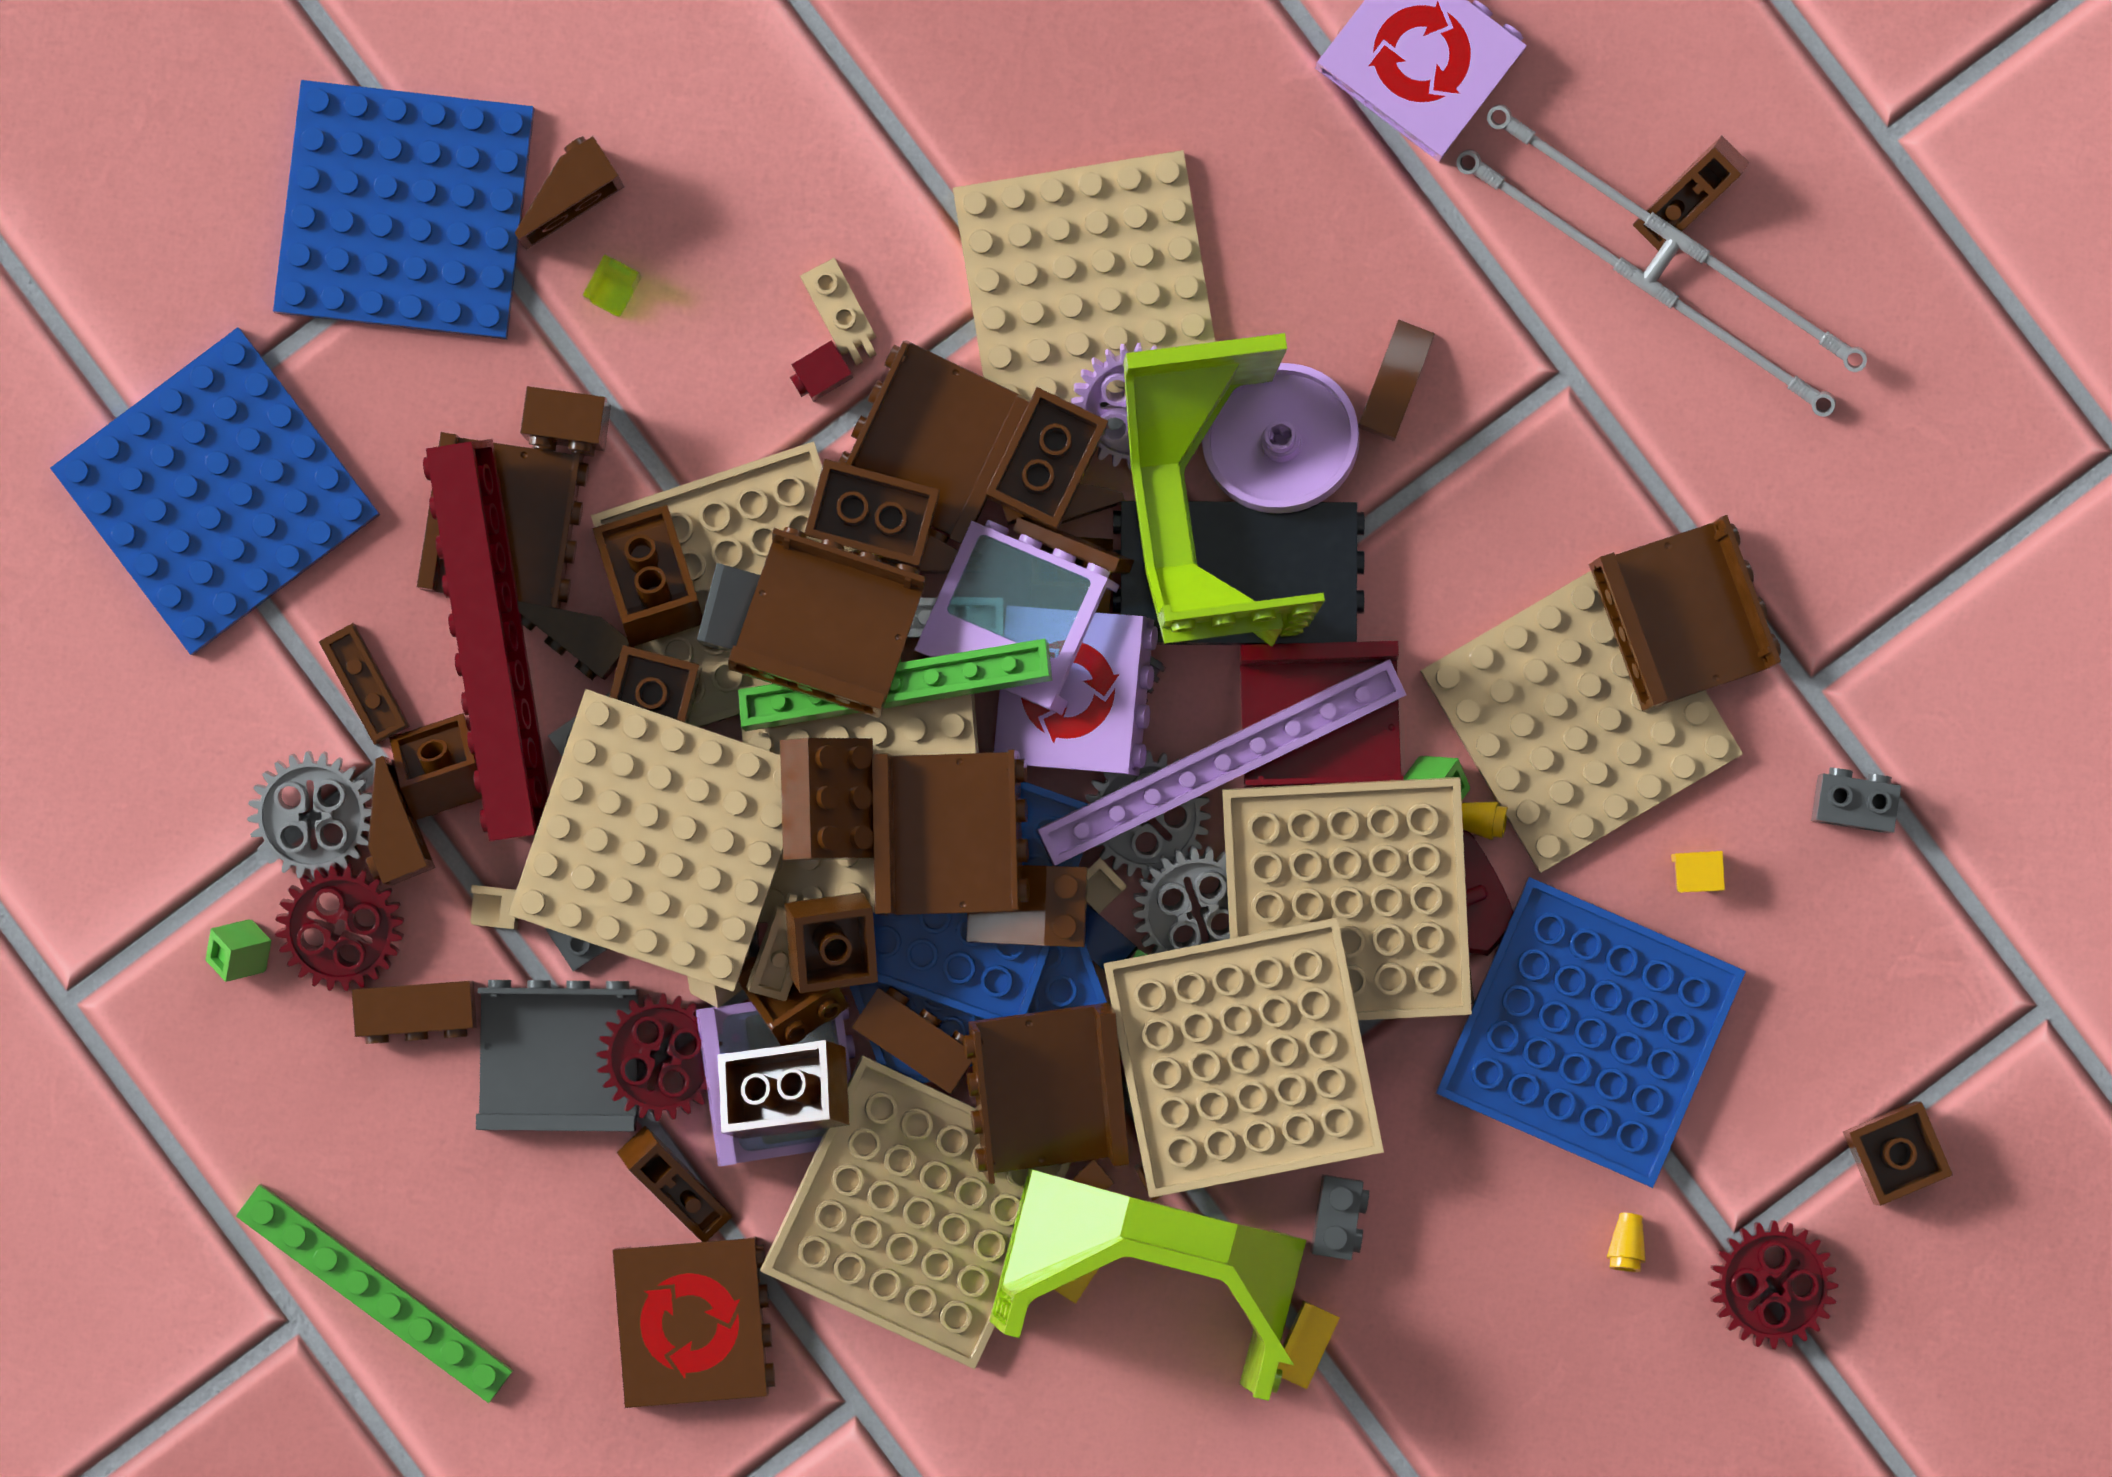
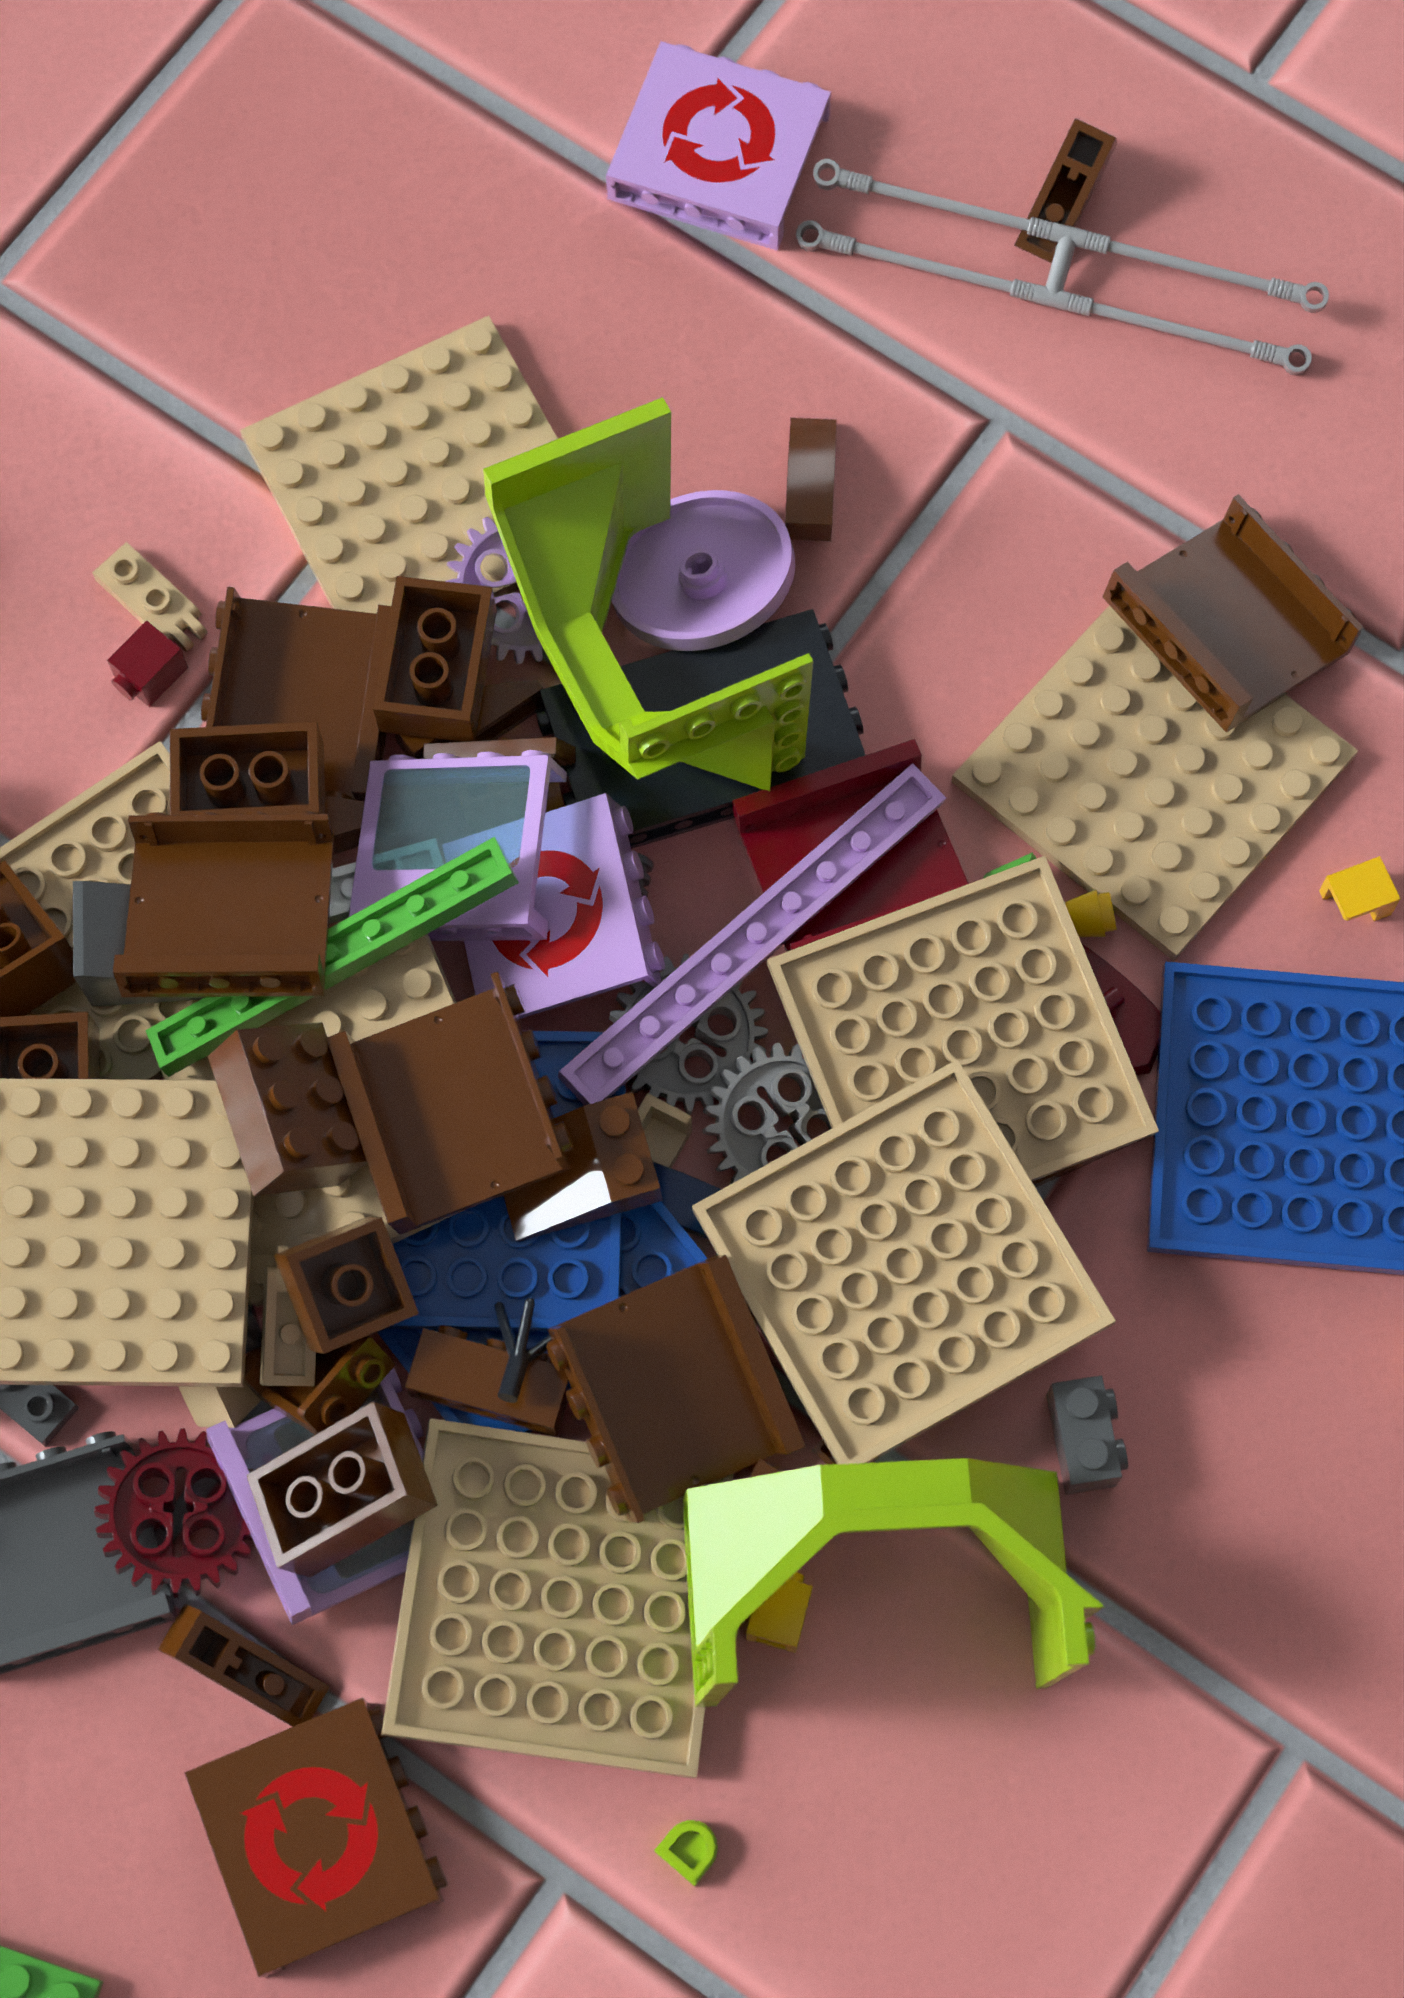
camera: 15 degrees left, 15 degrees down
yellow panel [1277,1300,1340,1389] -> none
none -> black plant [494,1298,552,1403]
none -> lime tile [654,1820,718,1887]

